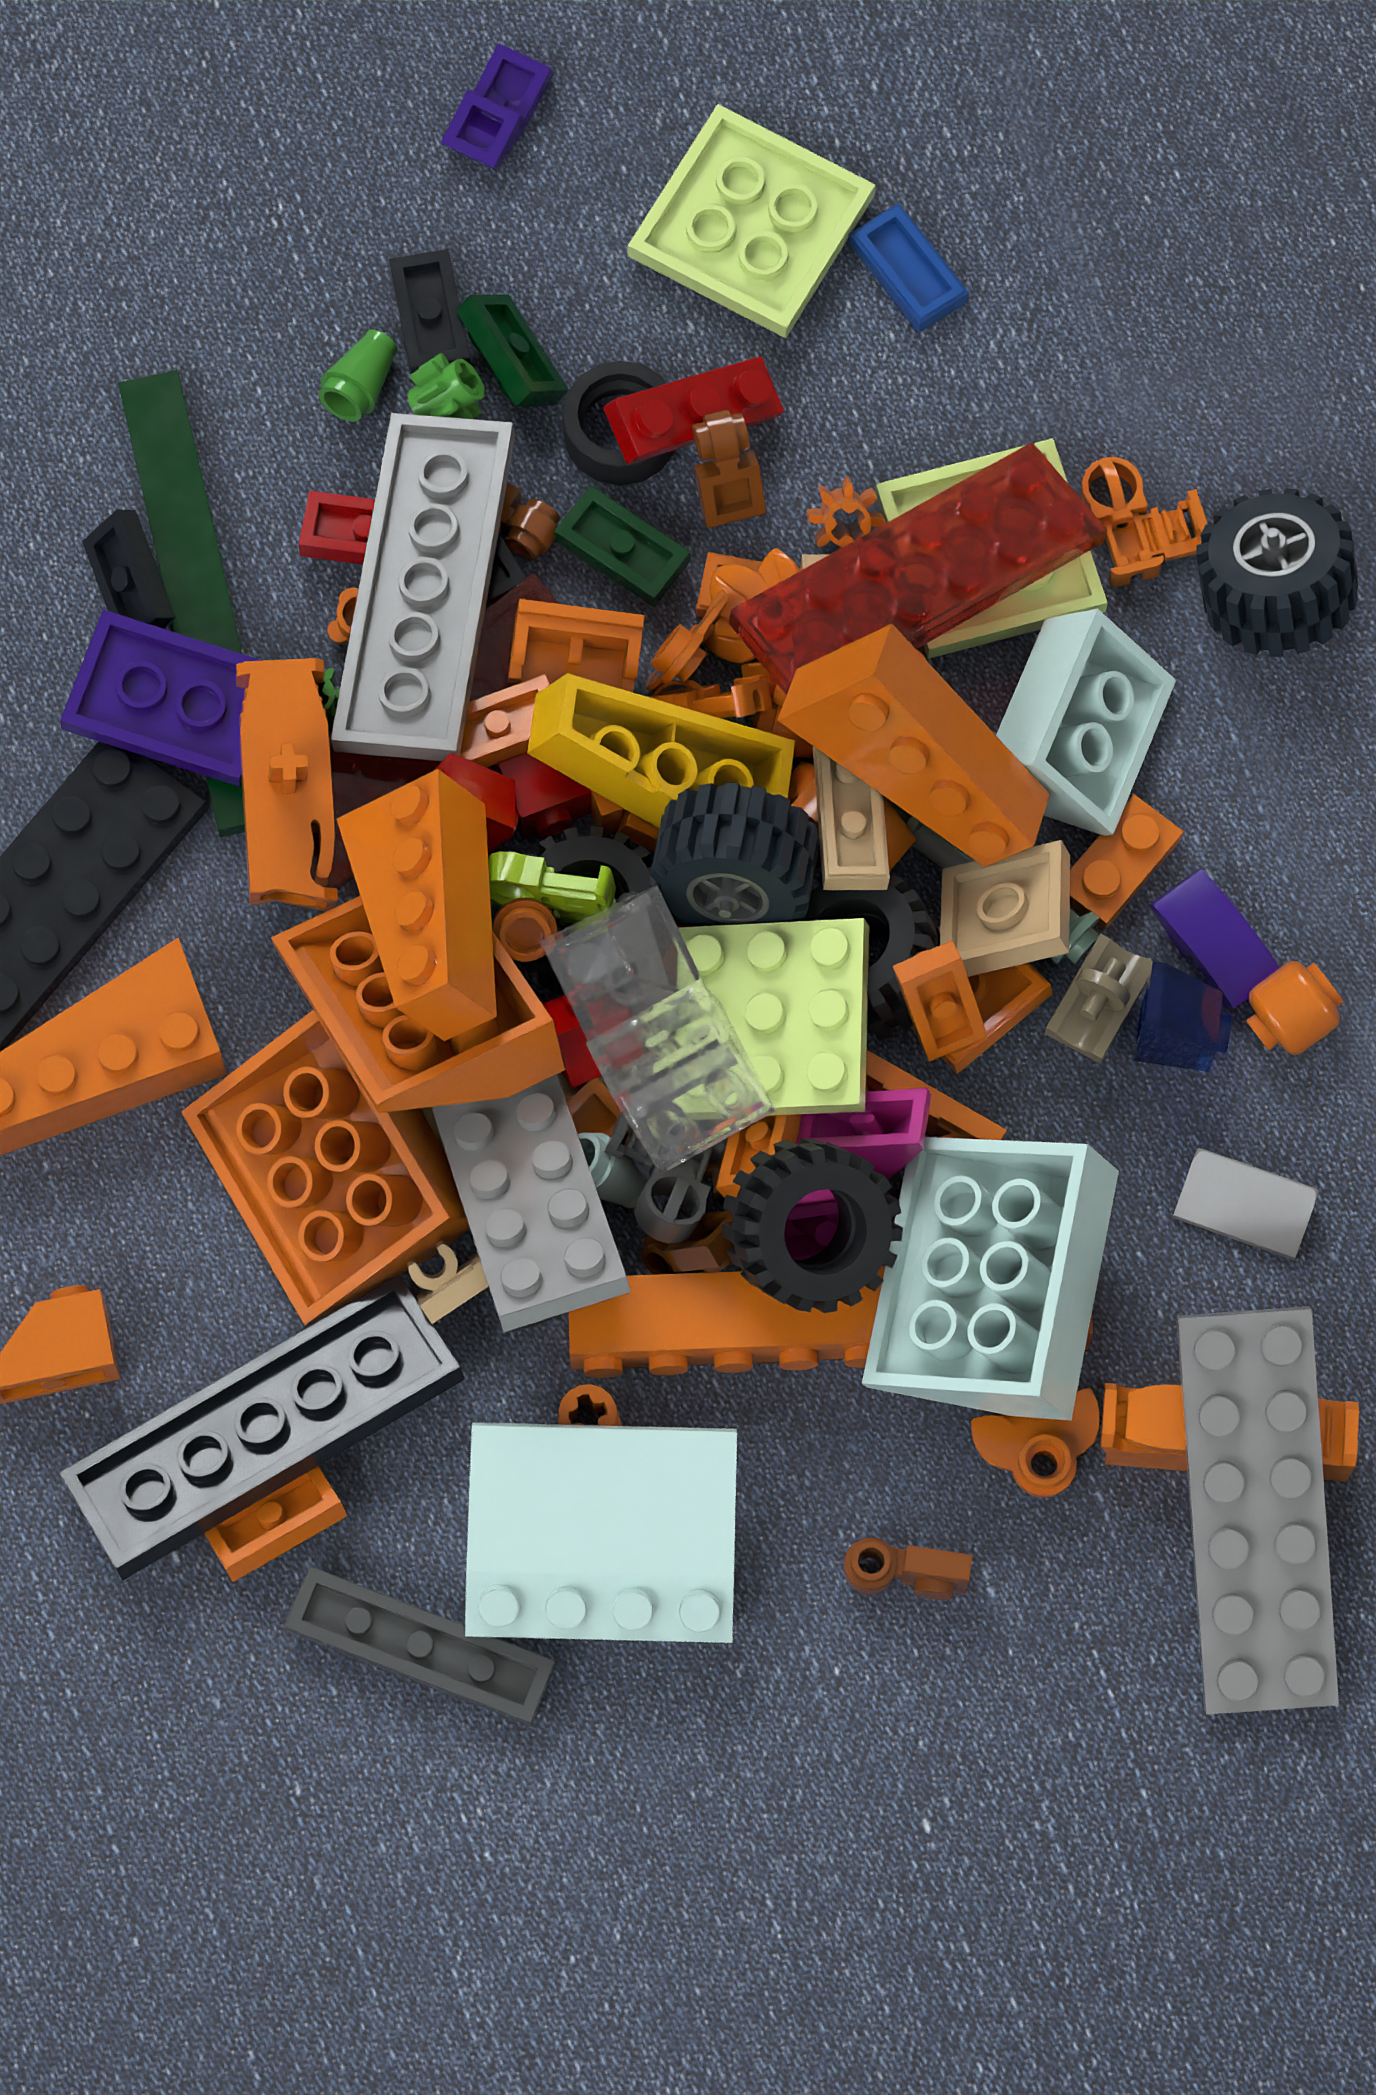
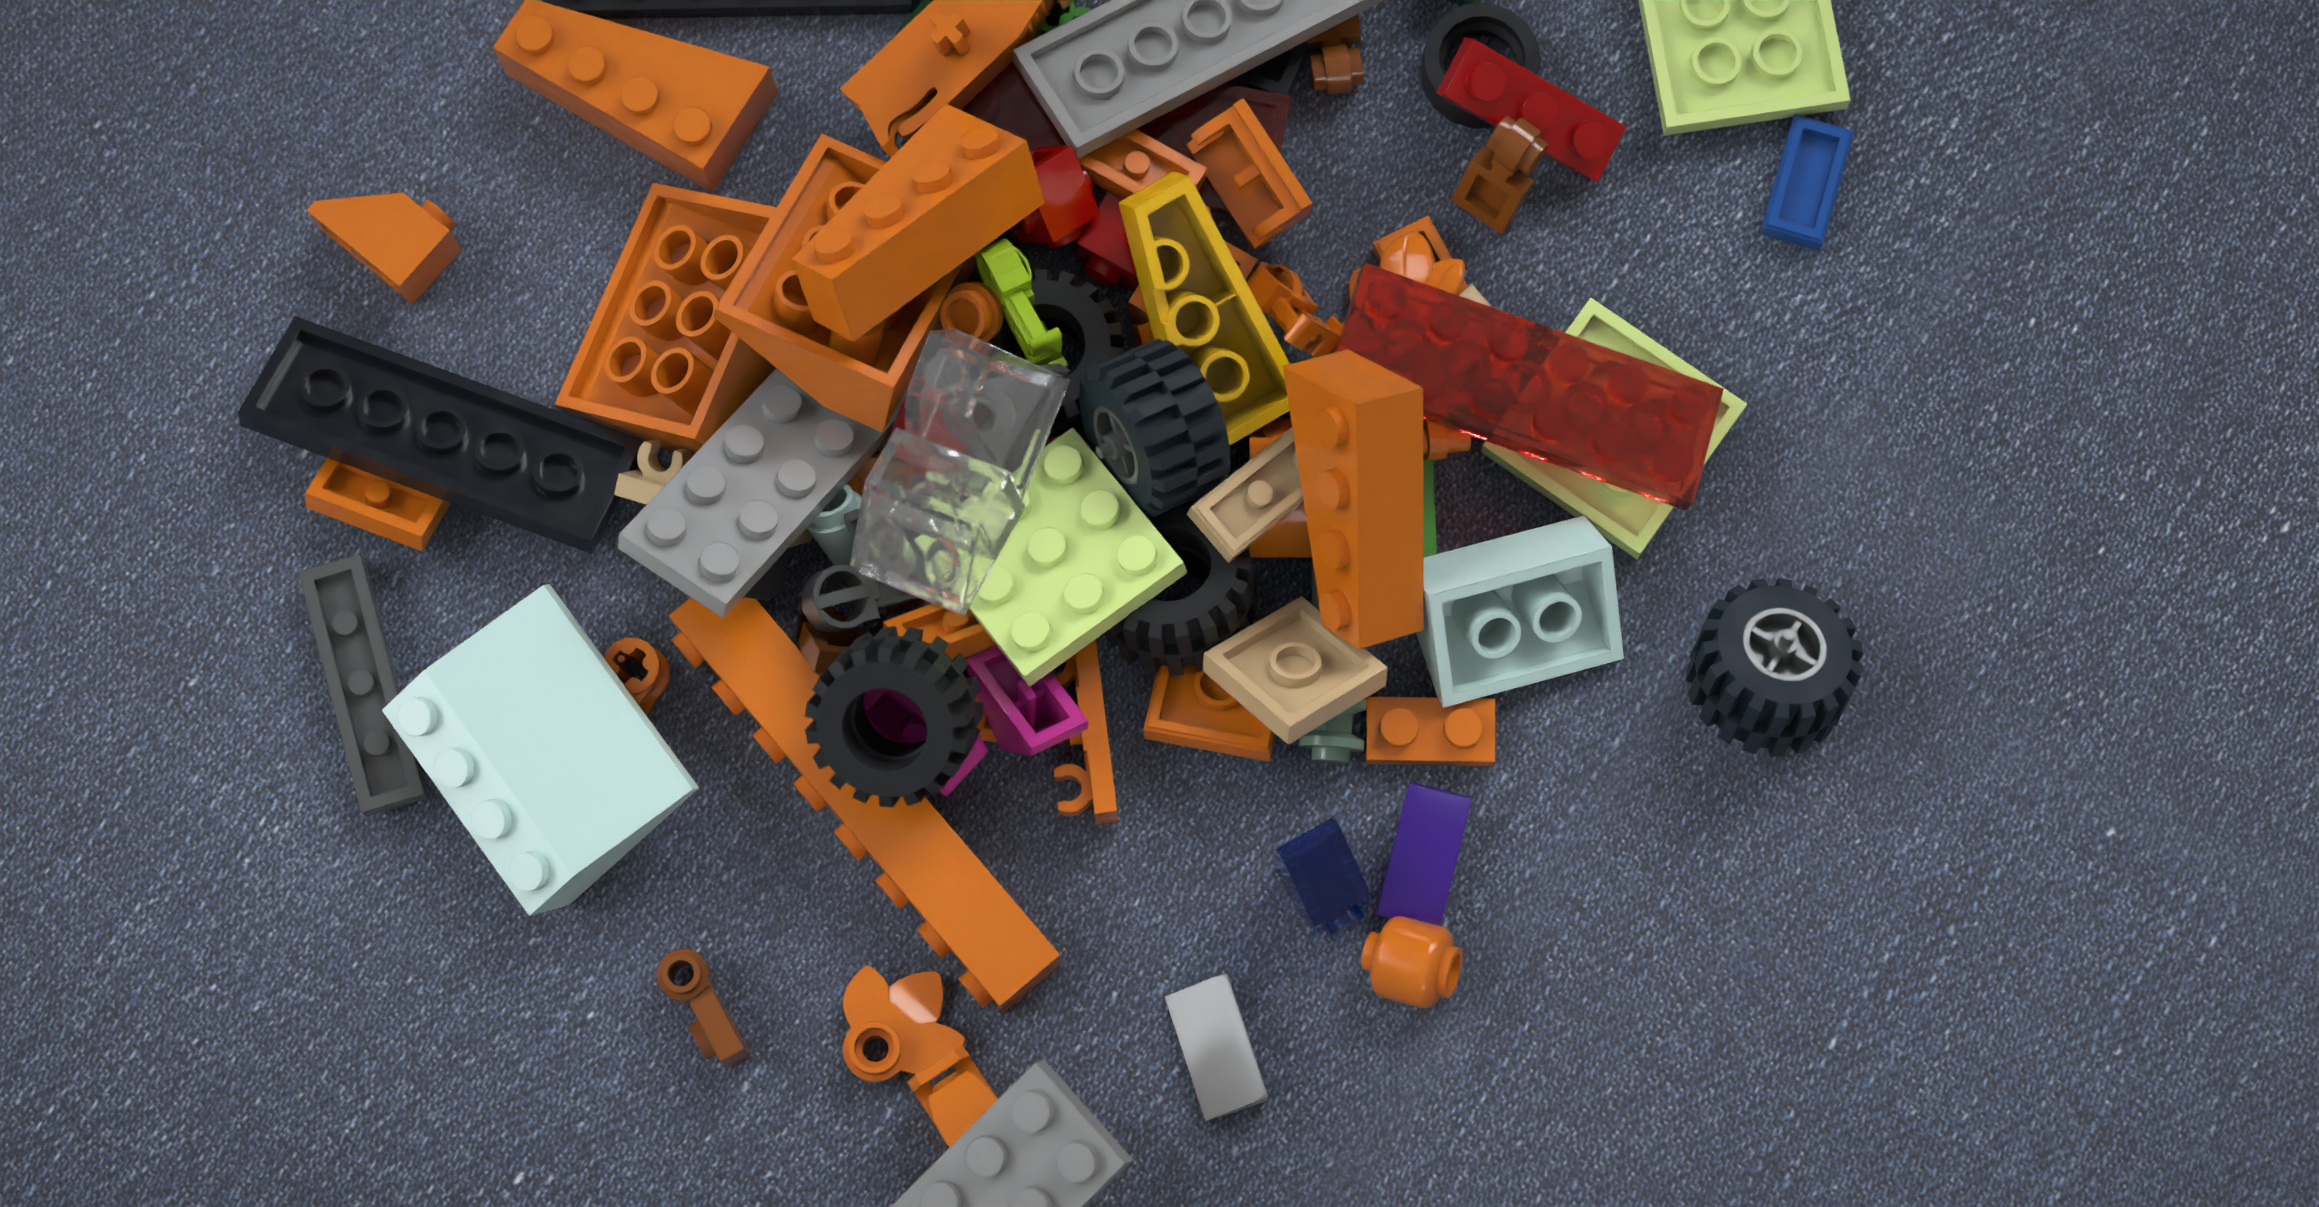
camera: 55 degrees right, 5 degrees up
dark green plate [554,485,691,607] -> none
orange plate [645,589,729,691] -> none
orange gear [806,477,885,555] -> none
light aqua slope [862,1137,1119,1420] -> none
orange plate [893,940,988,1062] -> none
dark tan hips [1044,933,1157,1064] -> none
orange piece [1080,457,1208,587] -> none

